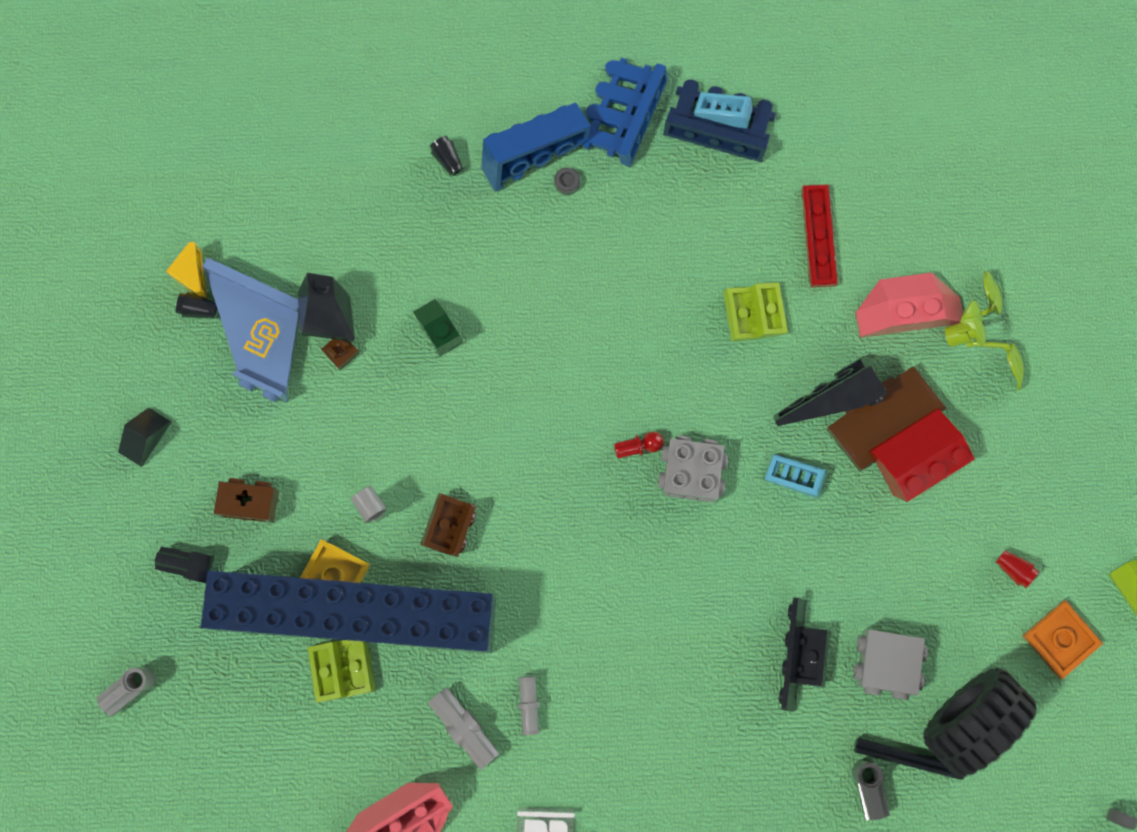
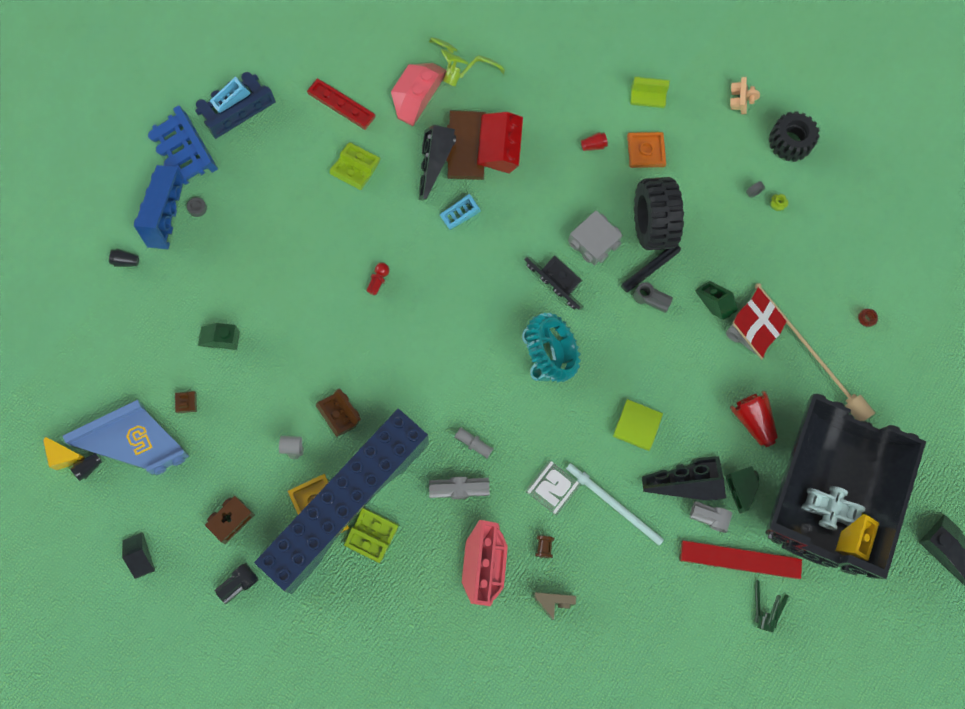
camera: 60 degrees left, 5 degrees down
light grey piece [96,667,155,717] -> none
black slope [298,273,355,342] -> none
light grey brick [658,436,728,503] -> none
none -> teal piece [522,312,581,383]

